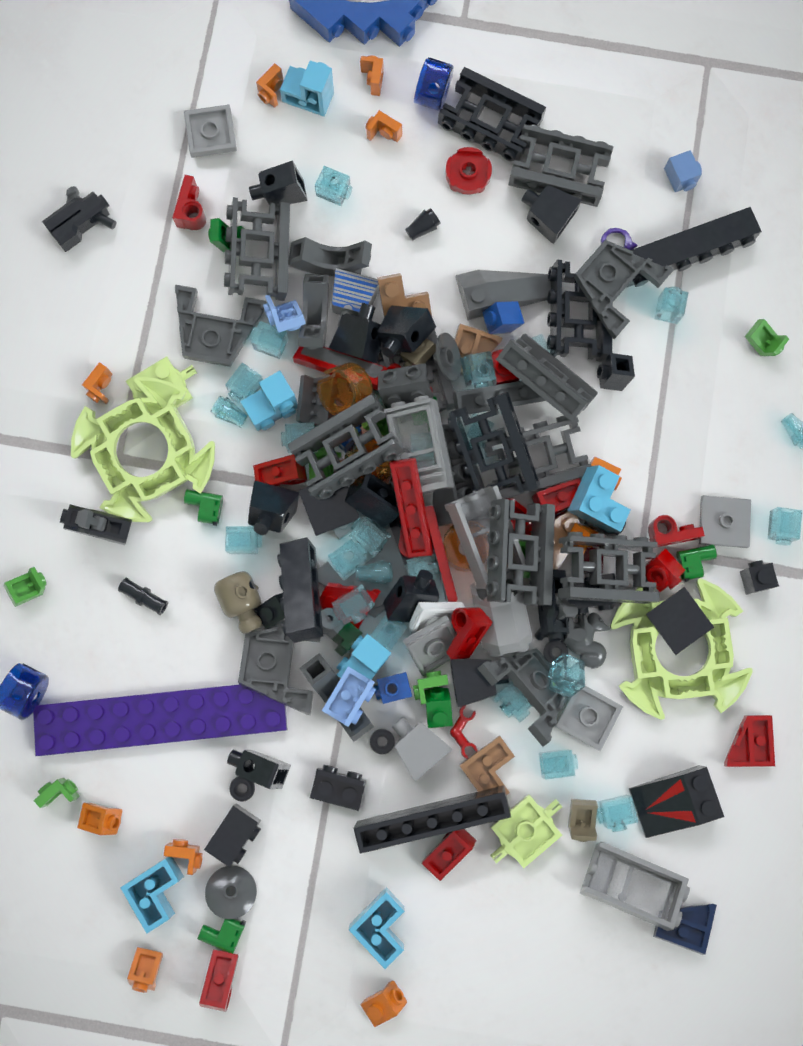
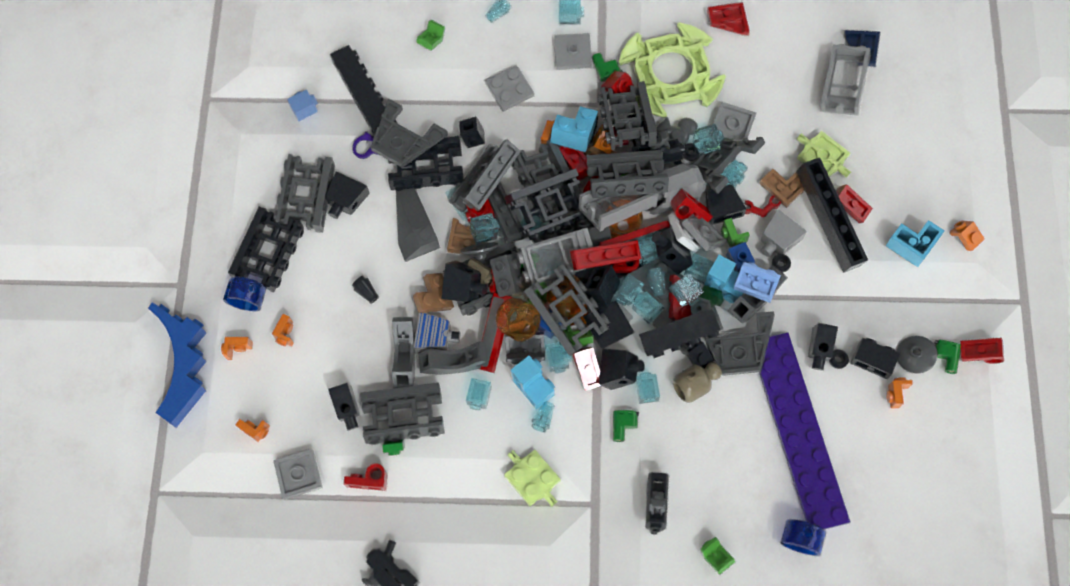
camera: 90 degrees left, 10 degrees down
bright green bracket [33,778,80,808] -> none
yellowish green piece [71,377,215,522] -> none
orange bracket [77,803,122,835] -> none
orange bracket [82,362,113,404] -> none
black pin [118,577,168,615] -> none
medium azure brick [120,857,184,934] -> none
orange bracket [127,947,163,993] -> none
dark grey wing [175,284,266,367] -> none
clear light blue brick [225,362,263,403] -> none
light blue bracket [263,295,306,333] -> none
medium azure brick [280,61,334,117] -> none
black bracket [310,764,366,811] -> none
clear light blue brick [315,166,353,206] -> none
black torso [329,303,381,364] -> none
green bracket [424,687,453,728] -> none
red plate [445,147,492,195] -> none
blue brick [482,301,524,334] -> none
clear light blue brick [538,749,578,780] -> none
dark tan bracket [568,799,598,842] -> none
clear light blue brick [597,795,638,832] -> none
black slope [629,765,725,838] -> none
black piece [646,587,714,655] -> none
red plate [648,515,705,547] -> none
clear light blue brick [654,287,689,324] -> none
black brick [740,560,779,595] -> none
none -> light grey plate [485,65,534,112]

